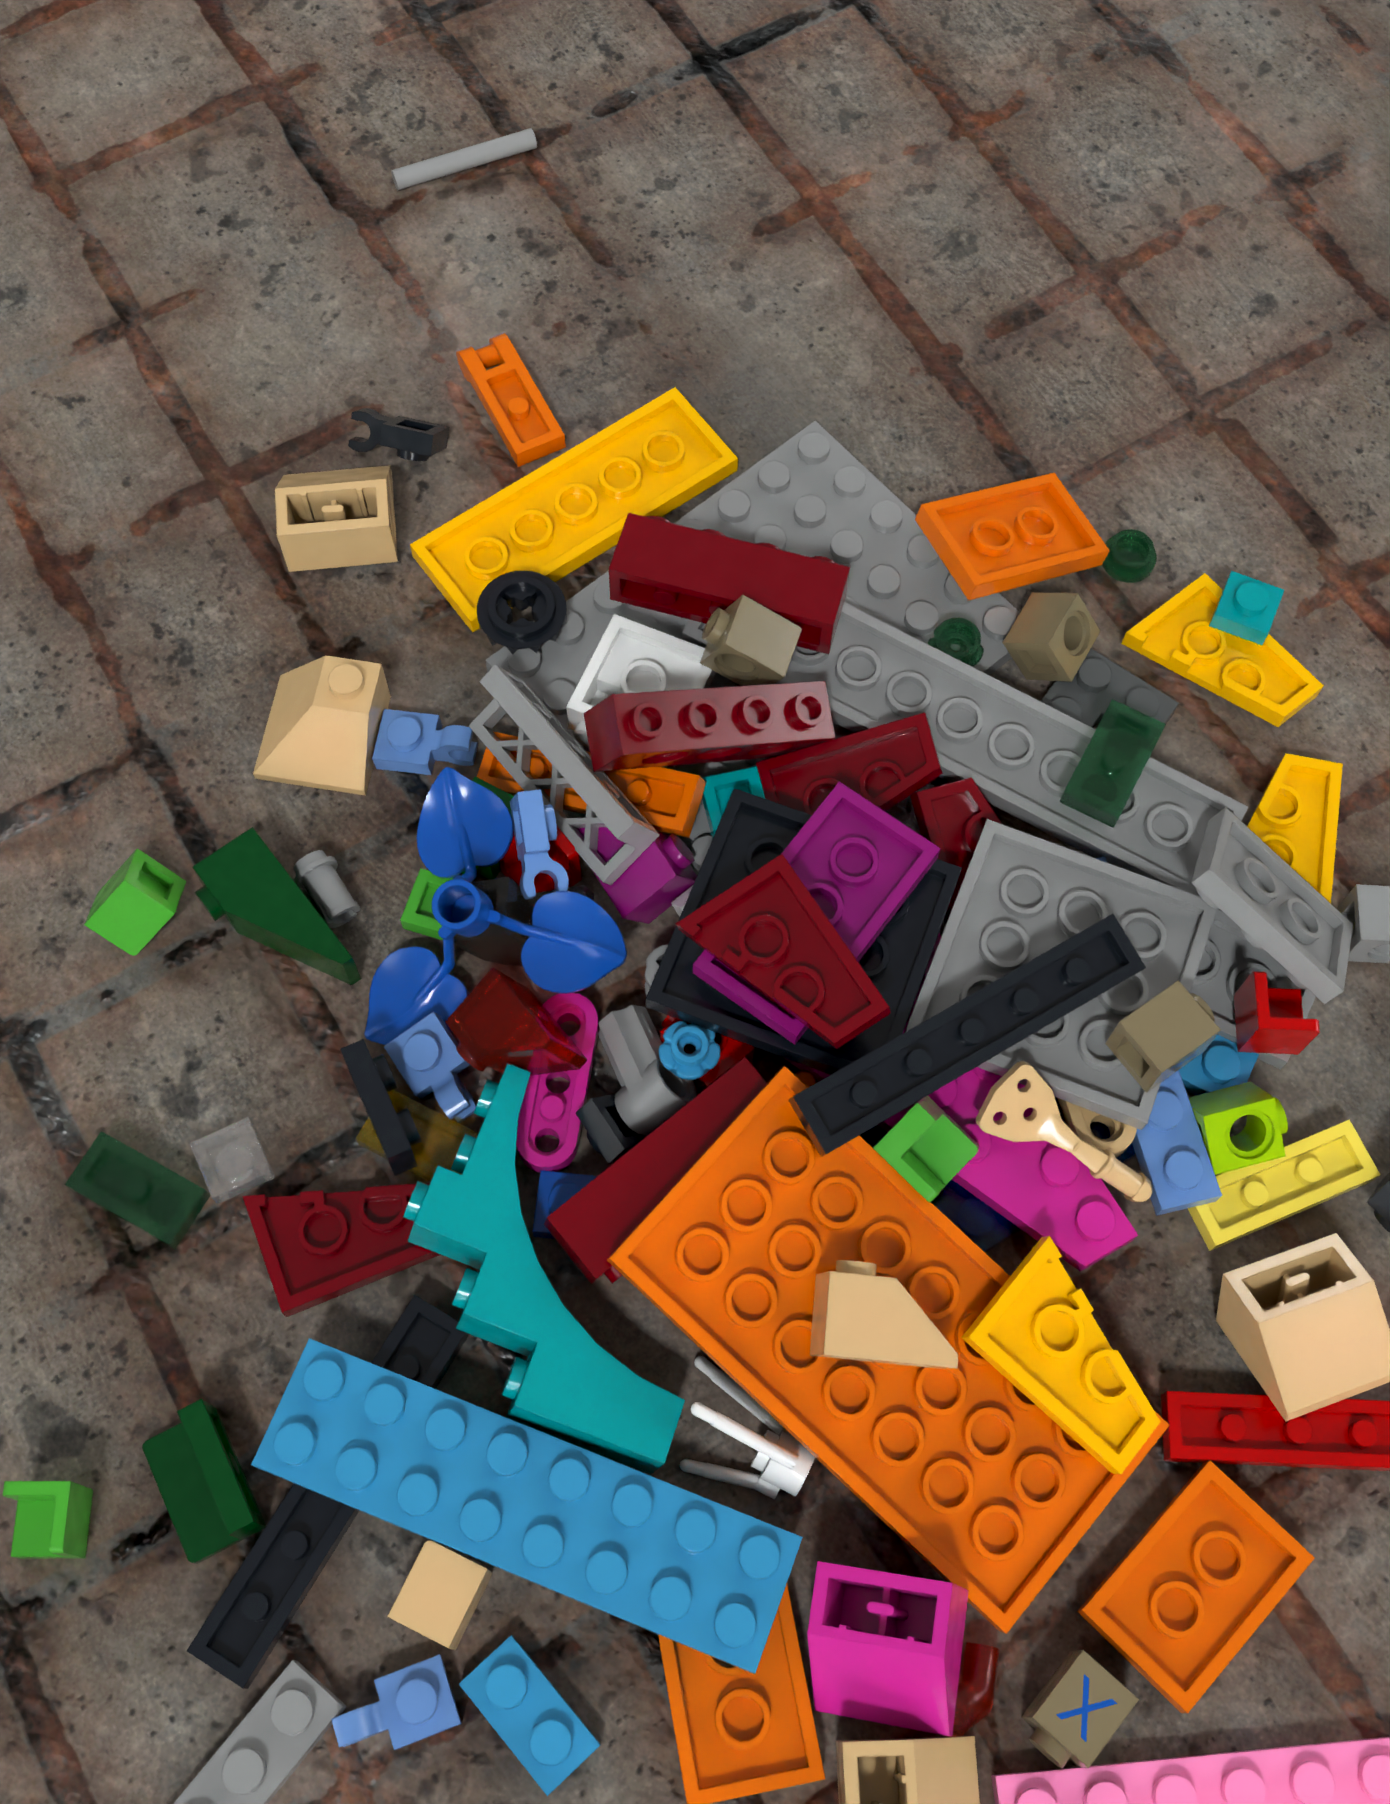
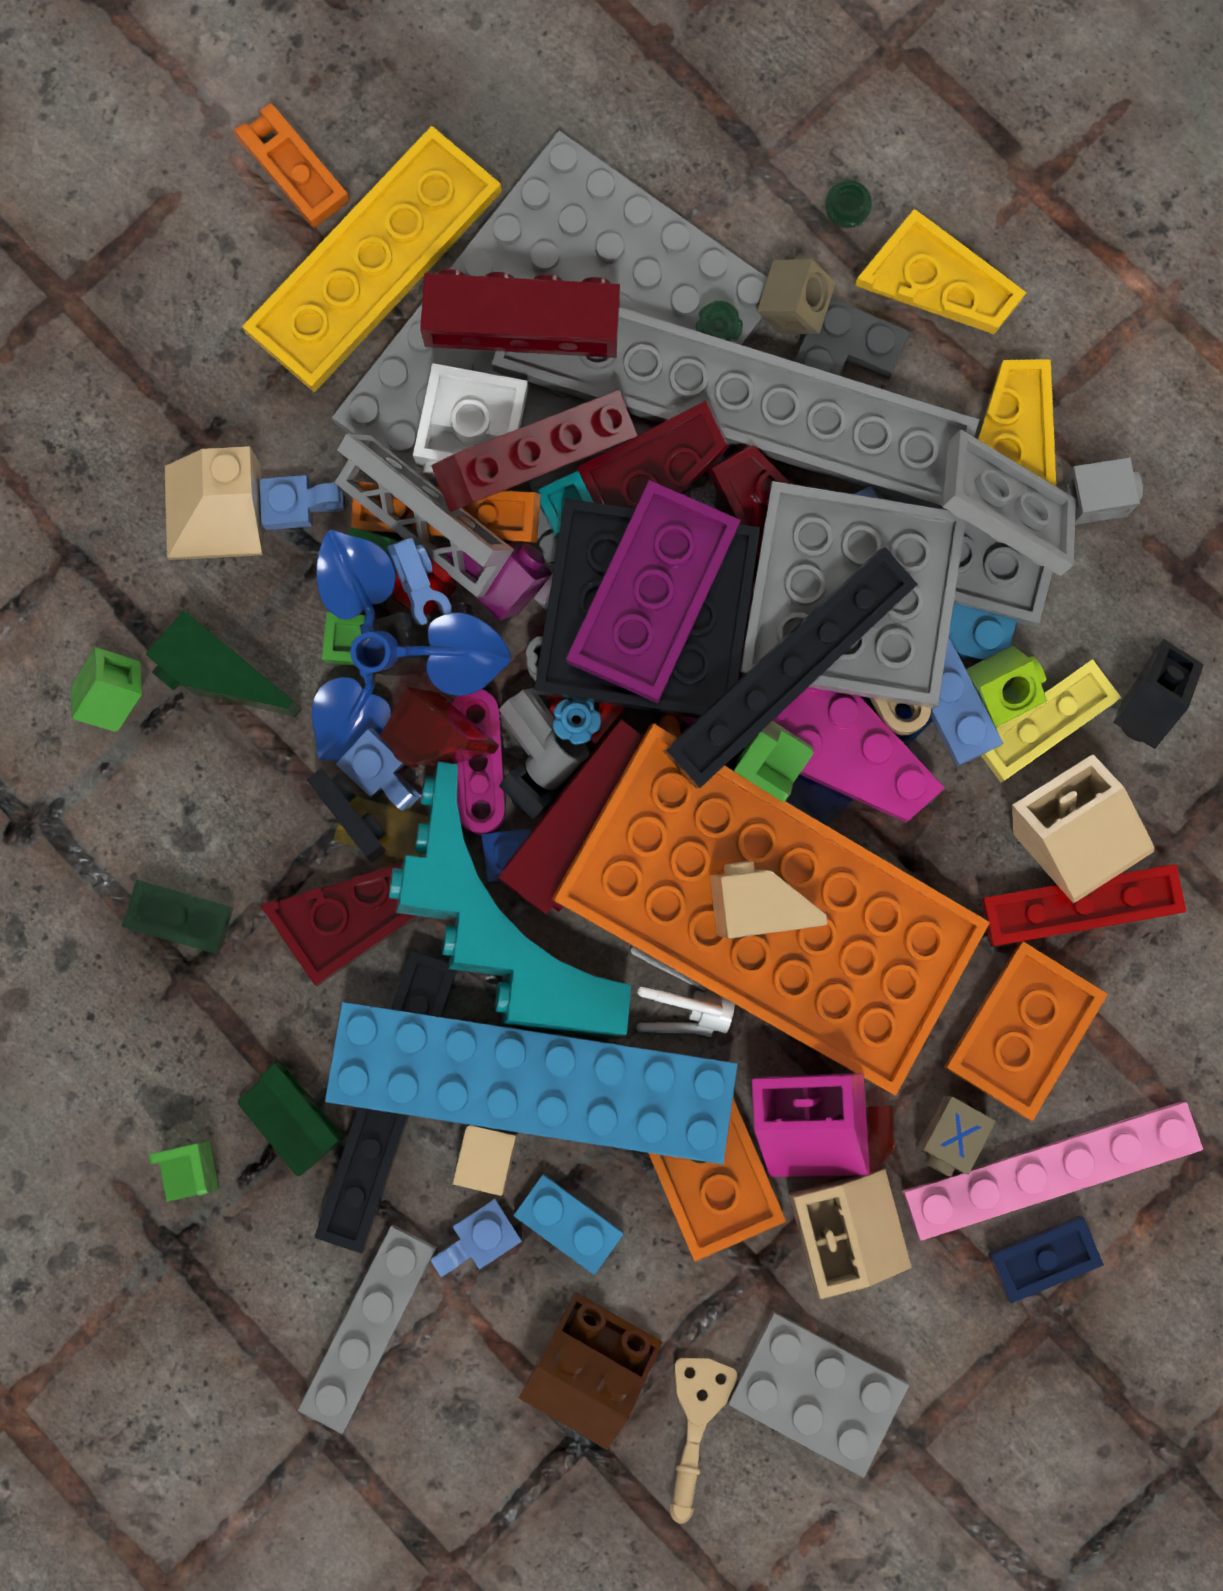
camera: 10 degrees left, 15 degrees up
clear plate [190,1117,276,1204] -> none
tan slope [275,465,398,572] -> none
light grey pin [293,850,360,928] -> none
black plate [348,408,449,461] -> none
black gear [477,571,567,654] -> none
dark red wing [675,854,891,1049] -> none
dark tan brick [700,595,802,686] -> none
orange plate [915,473,1110,601] -> none
yellow wing [961,1236,1161,1475] -> none
tan piece [976,1061,1153,1203] -> none
clear green plate [1060,699,1166,828] -> none
dark tan brick [1105,980,1221,1093] -> none
teal plate [1209,571,1284,645] -> none
red panel [1234,971,1320,1055] -> none

